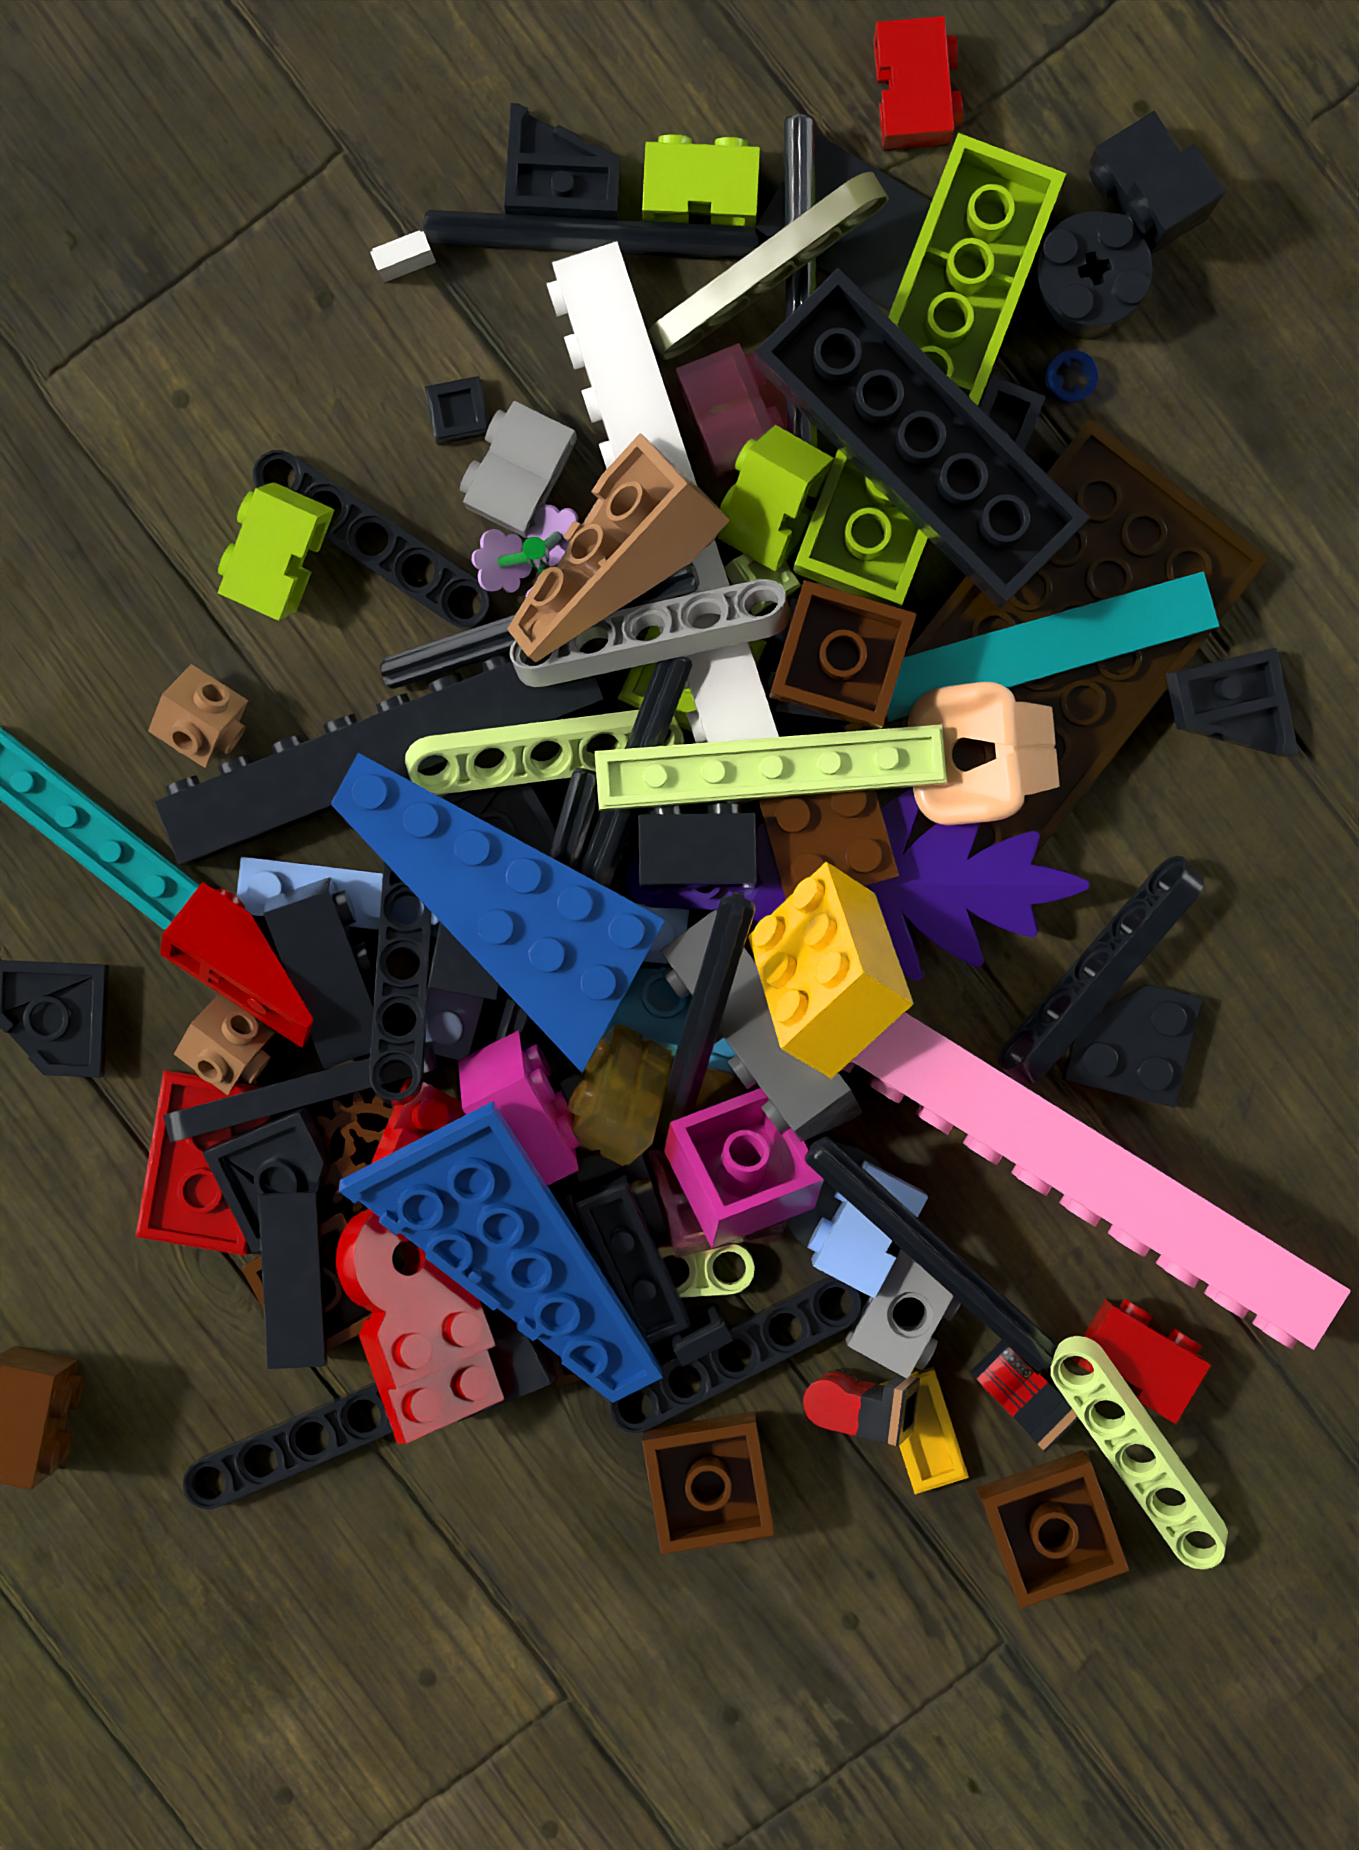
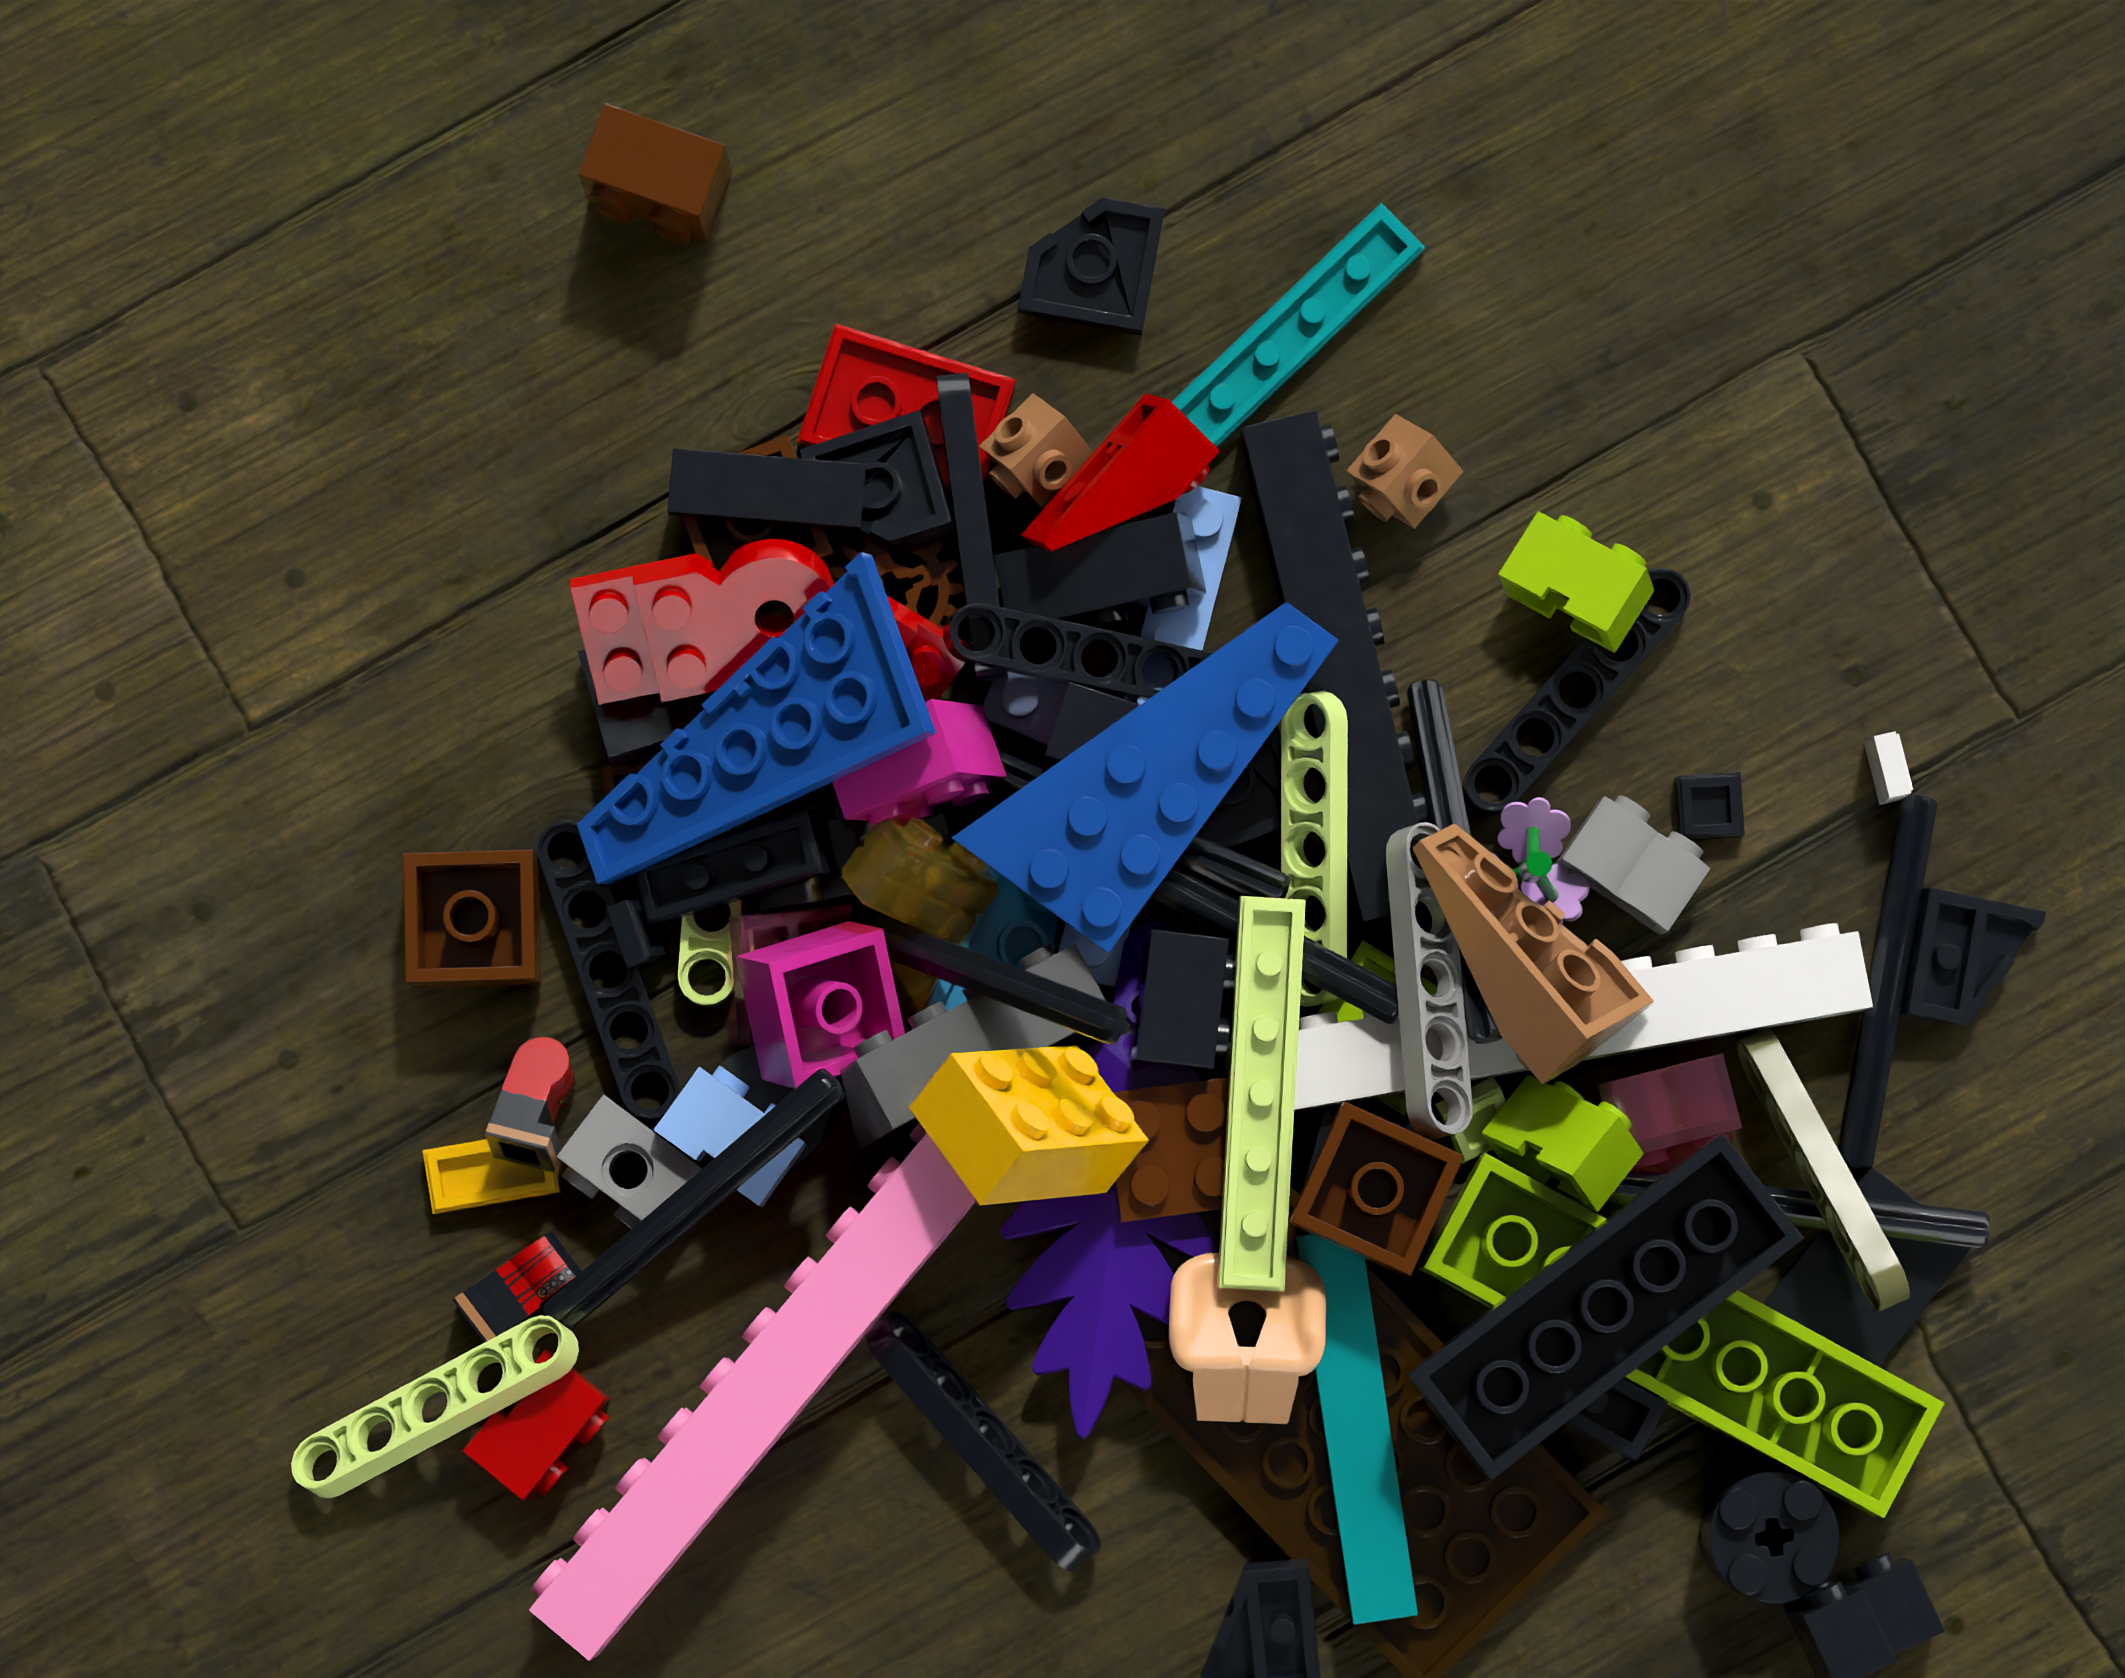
camera: 85 degrees right, 5 degrees down
black beam [182,1382,393,1510] -> none
lime brick [642,135,760,227] -> none
red brick [873,16,963,151] -> none
reddish brown brick [976,1450,1129,1609] -> none
clear blue bush [1044,350,1098,404] -> none
black plate [1062,984,1203,1108] -> none

